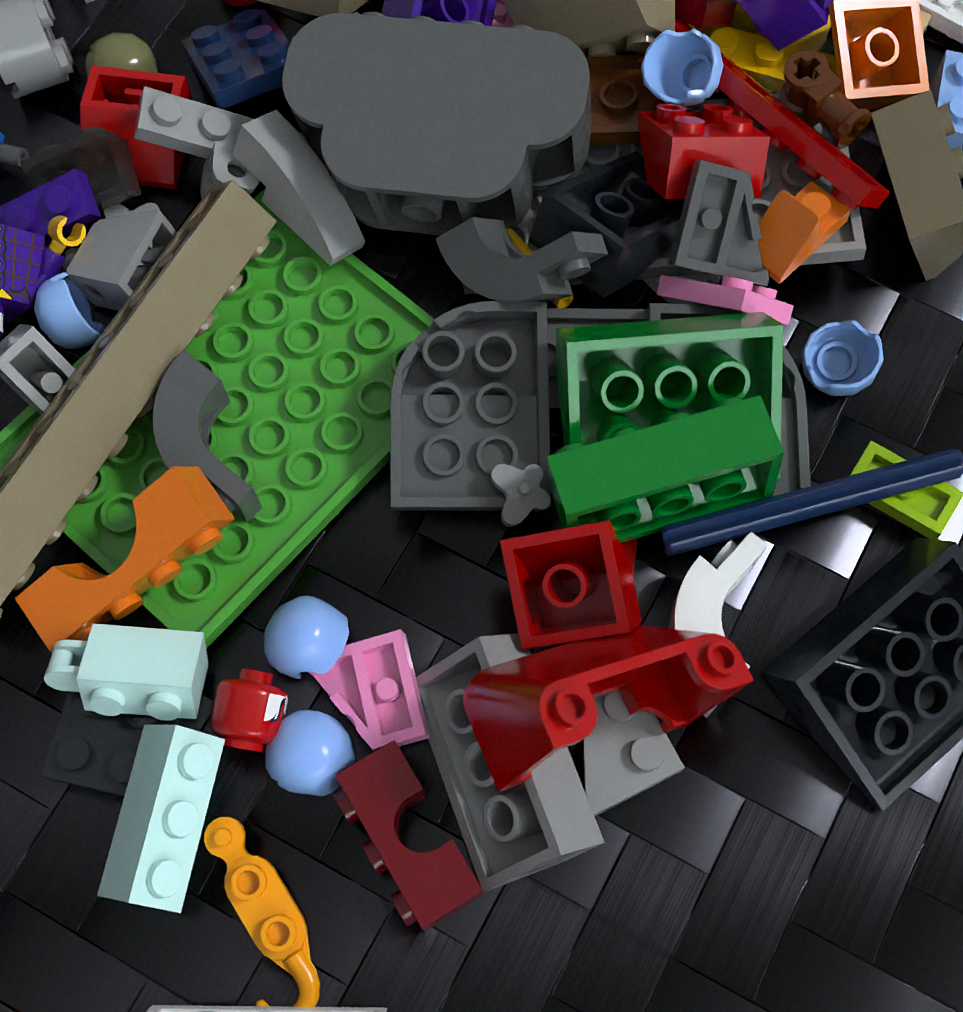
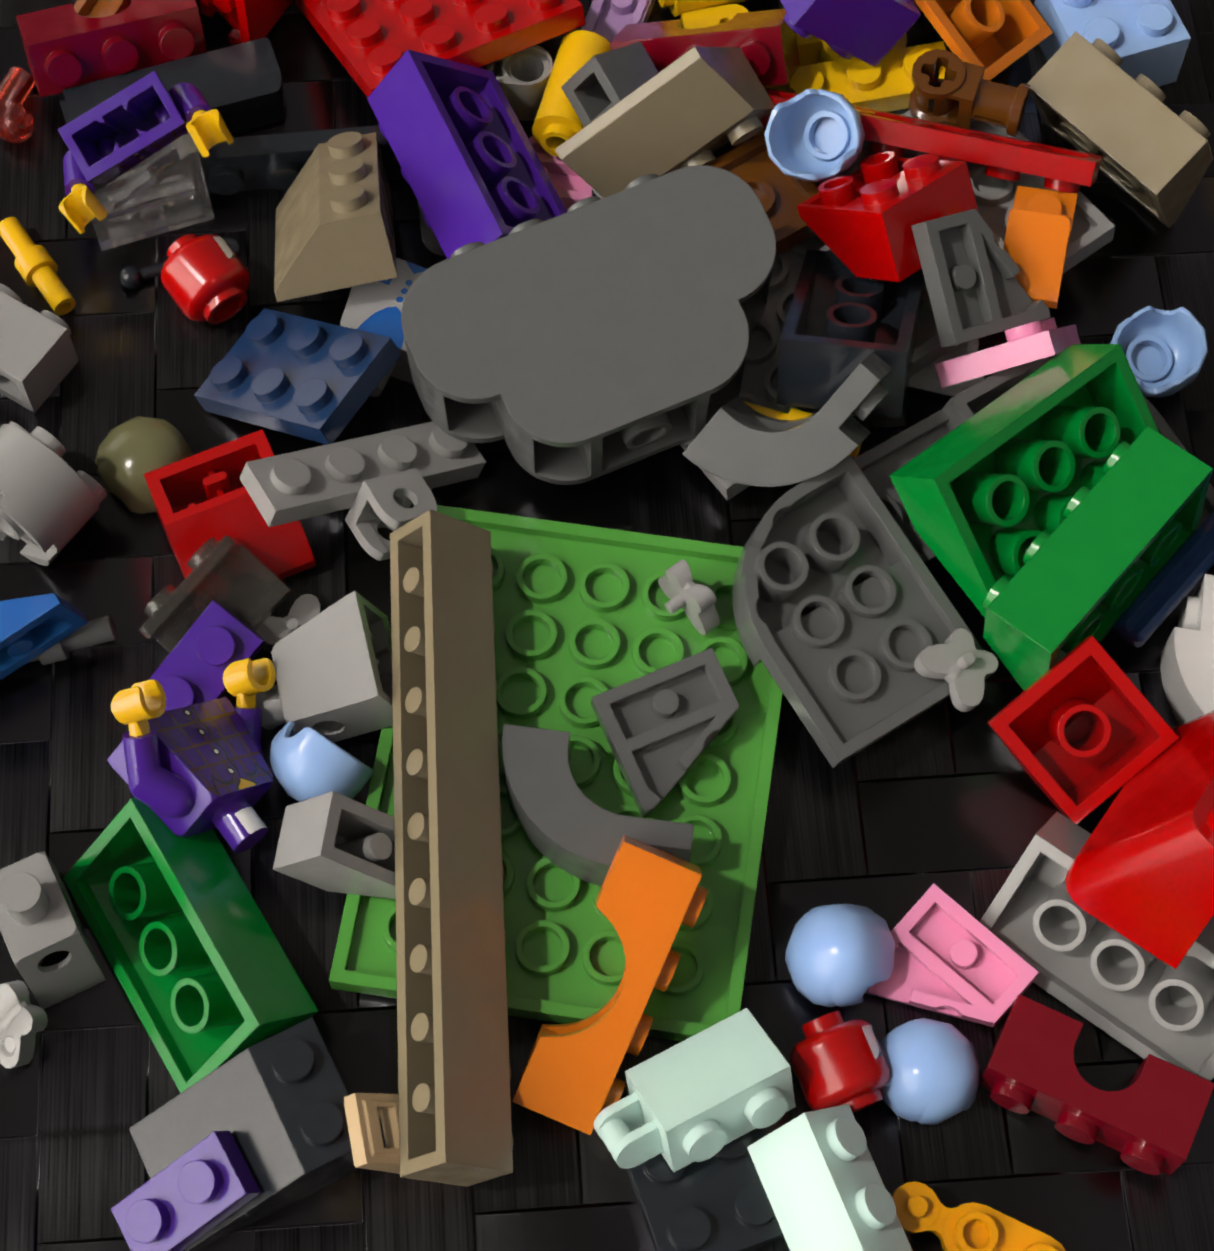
camera: 35 degrees left, 5 degrees down
light grey slope [232,110,365,266] -> none
none -> dark grey wing [591,648,739,817]
none -> light grey piece [658,559,720,635]

